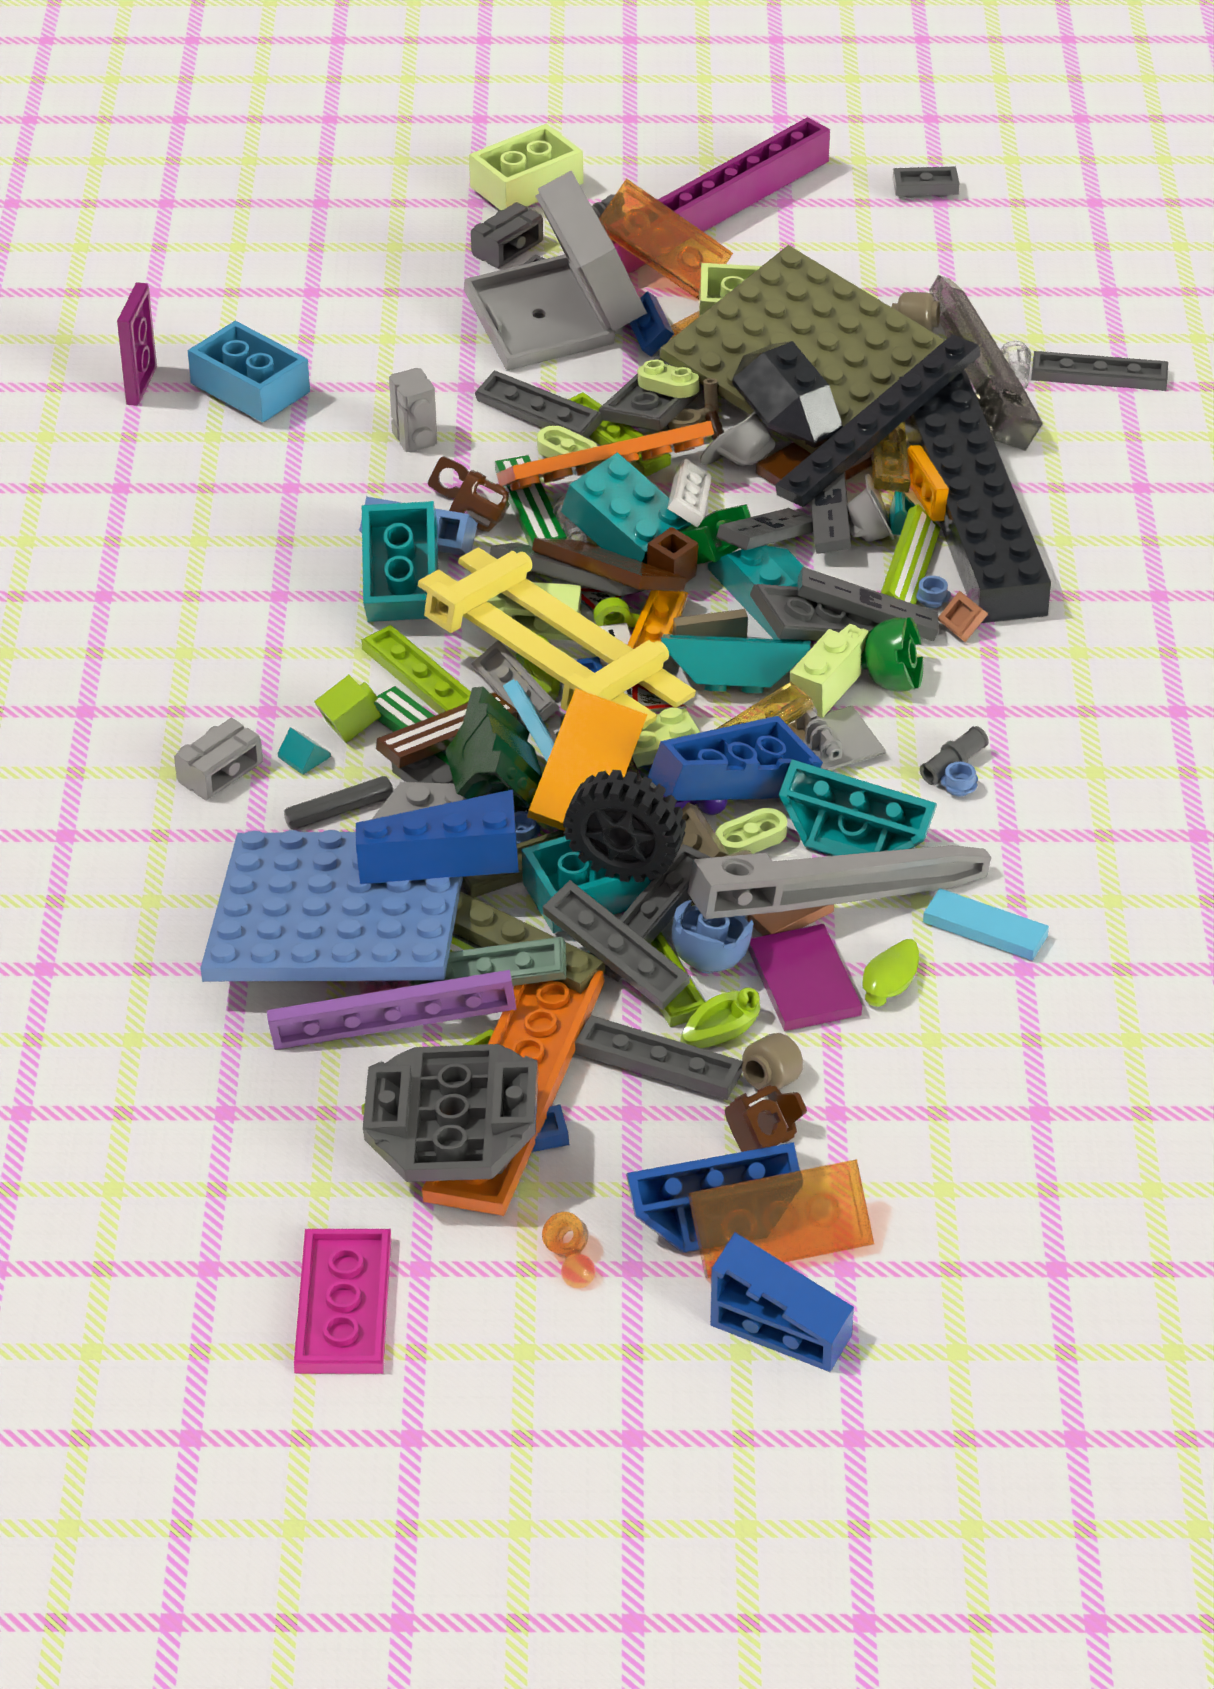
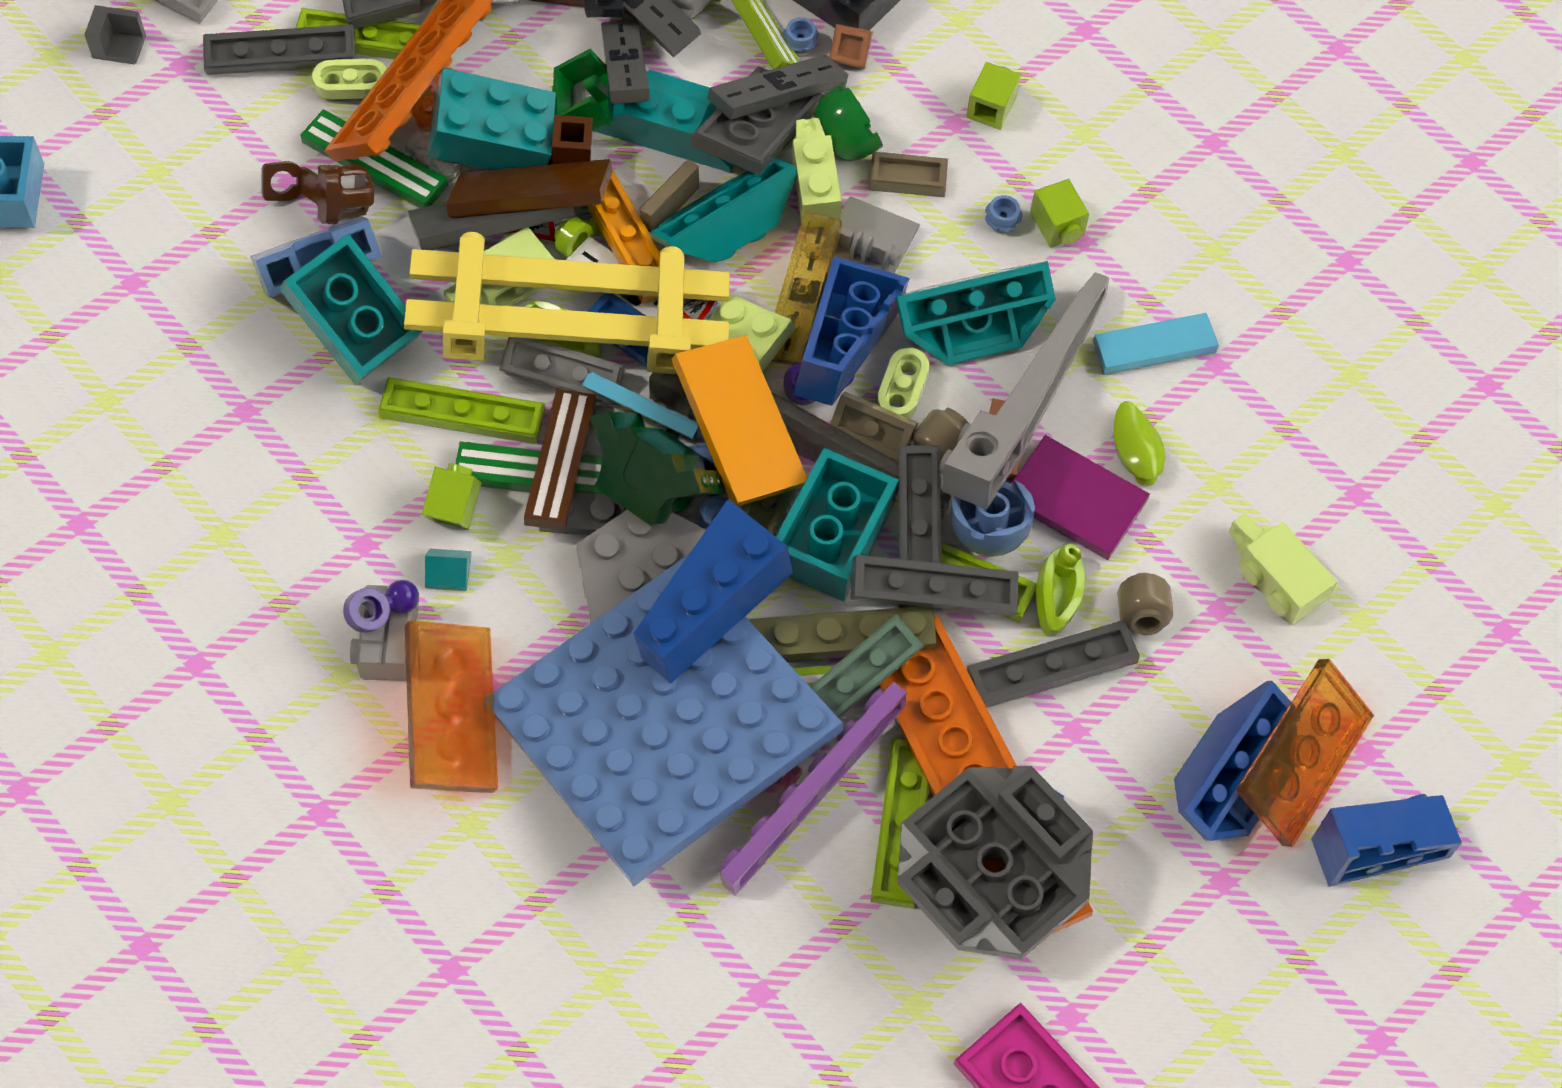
camera: 45 degrees left, 20 degrees up
dark grey axle [284,776,393,830] -> none
light grey brick [389,368,437,452] -> none
clear orange plate [542,1212,596,1288] -> none
black wheel [563,770,686,882] -> none
white tile [667,458,712,528] -> none
reddish brown piece [725,1085,807,1152] -> none
dark grey pin [920,726,989,785] -> none
none -> dark grey panel [84,5,146,64]
none -> dark purple plate [343,580,419,633]
none -> clear orange tile [404,620,498,793]
none -> dark tan tile [869,152,948,197]
none -> lime brick [966,62,1021,130]
none -> lime brick [1030,178,1089,248]
none -> yellowish green hinge [1228,513,1338,626]

